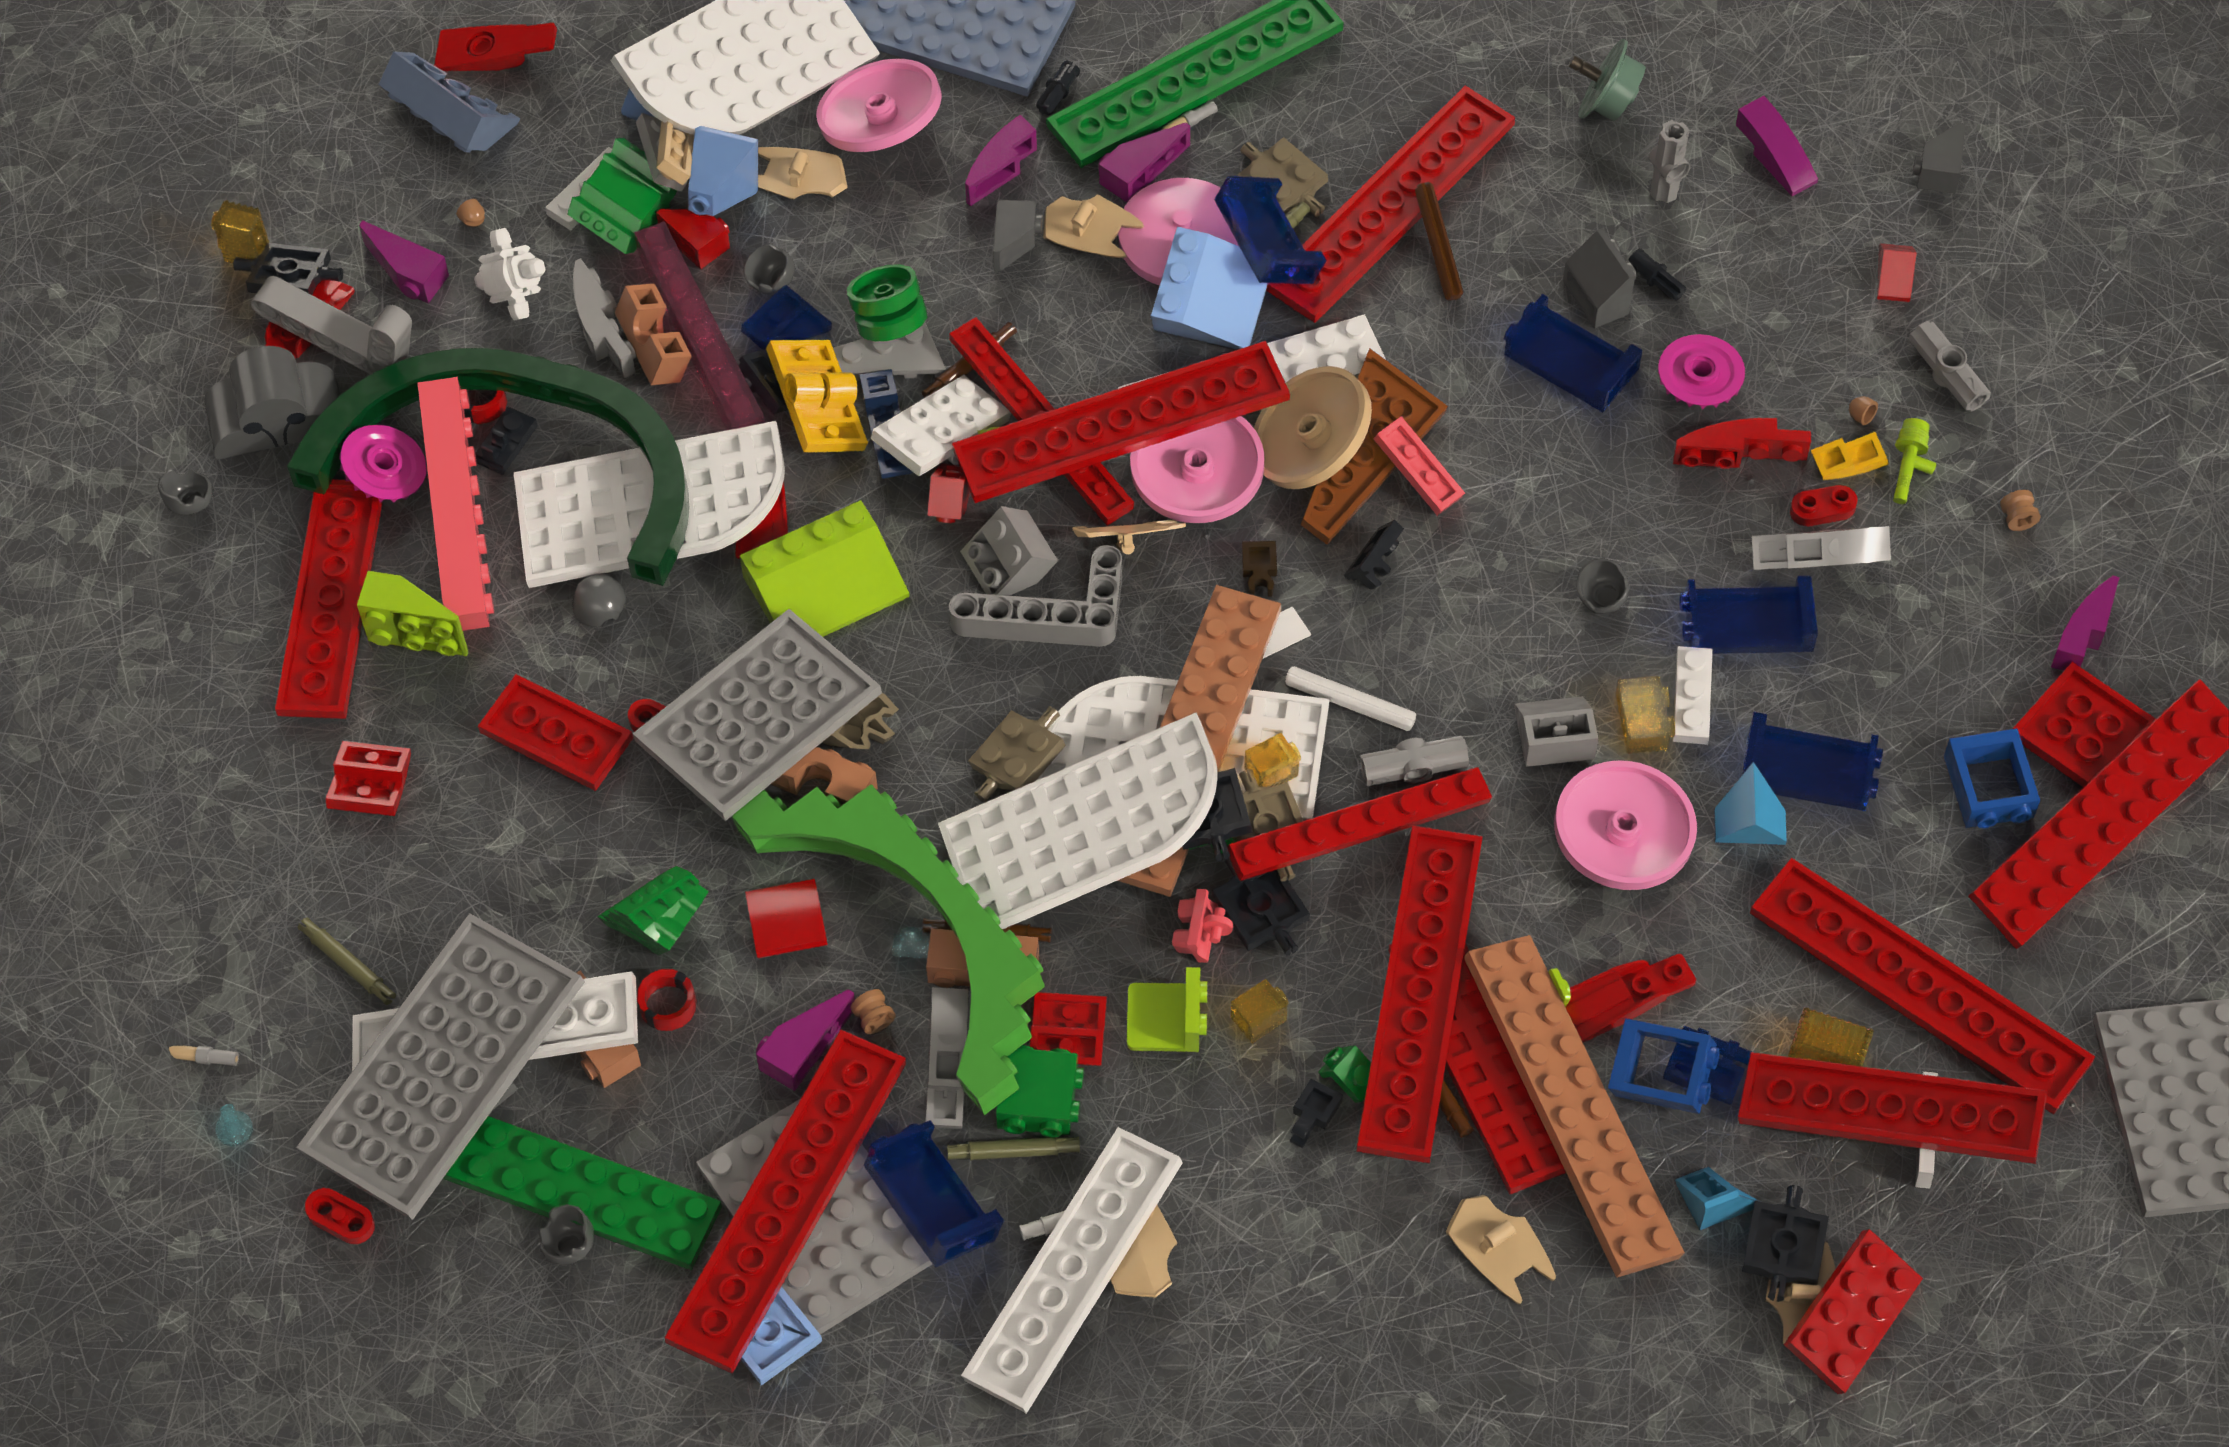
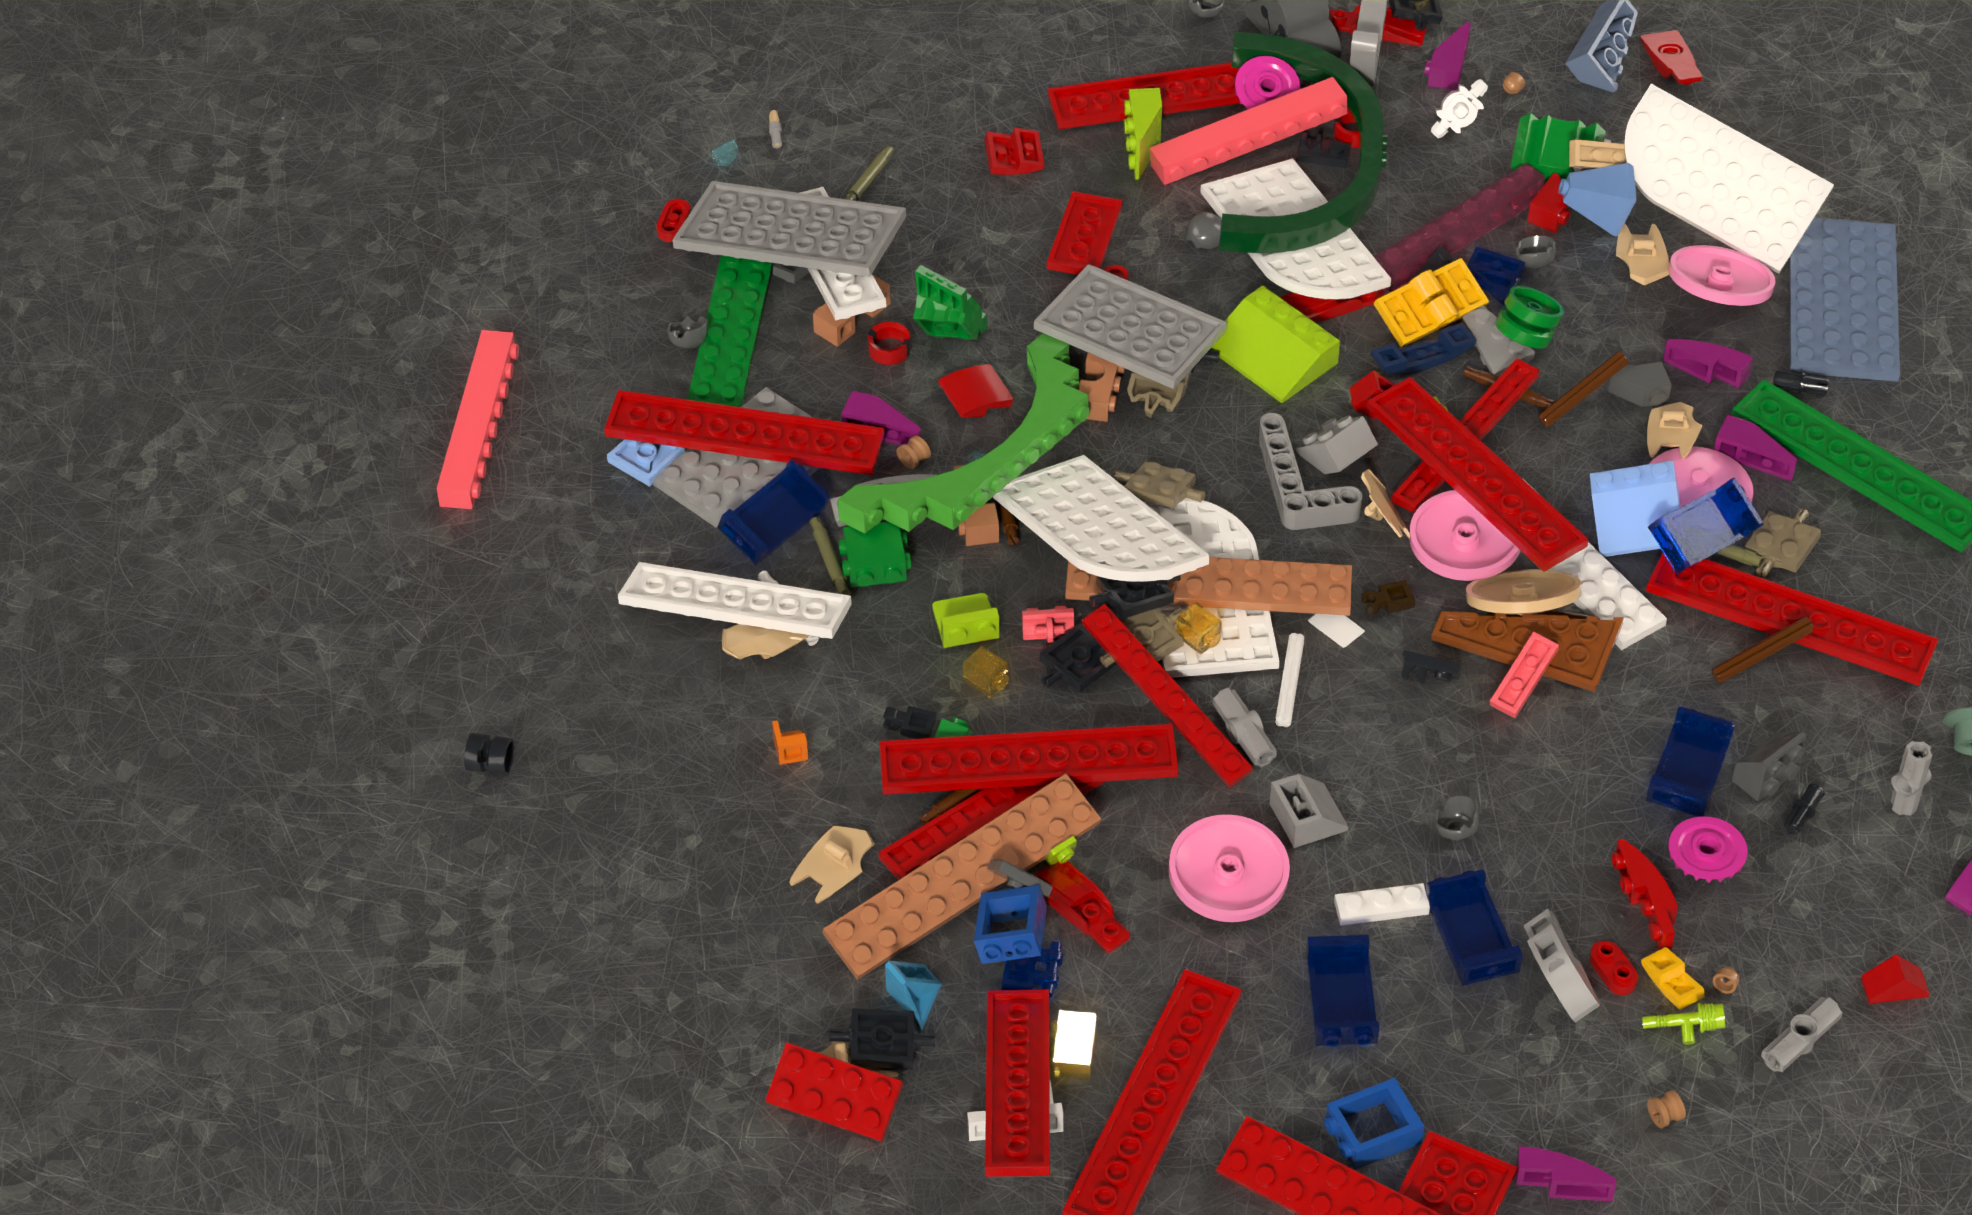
camera: 75 degrees right, 10 degrees down
light grey slope [573,258,636,378] -> none
nougat arch [615,283,691,385] -> none
white plate [871,375,1011,476] -> none
red slope [1030,992,1107,1067] -> none
light grey piece [1161,101,1218,130] -> none
clear yellow brick [1615,676,1675,754] -> none
dark azure slope [1714,762,1787,845] -> none
none -> orange panel [772,720,808,765]
none -> dark grey plate [987,859,1053,897]
none -> reddish brown axle [1538,351,1628,427]

